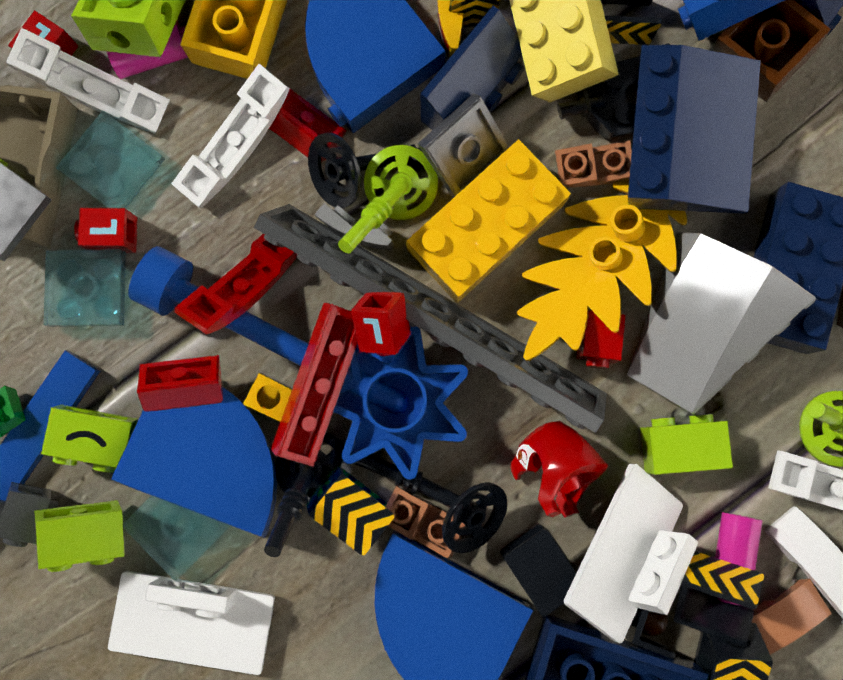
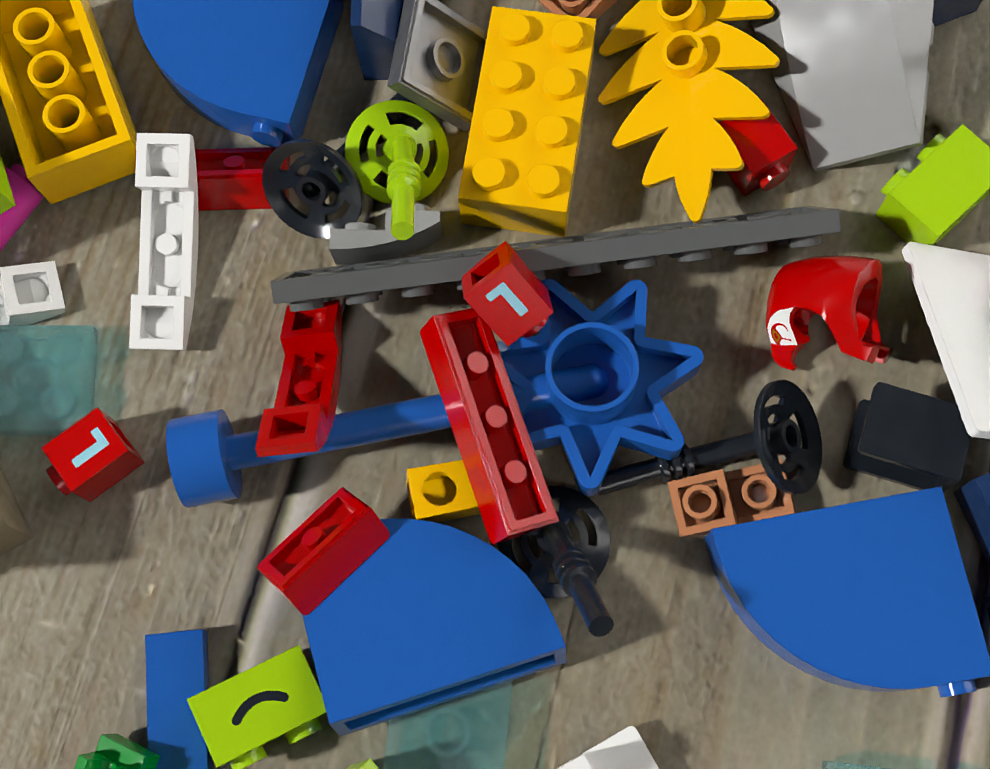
camera: 35 degrees left, 10 degrees down
clear light blue plate [44,249,126,327] -> none
piece [306,464,395,556] -> none

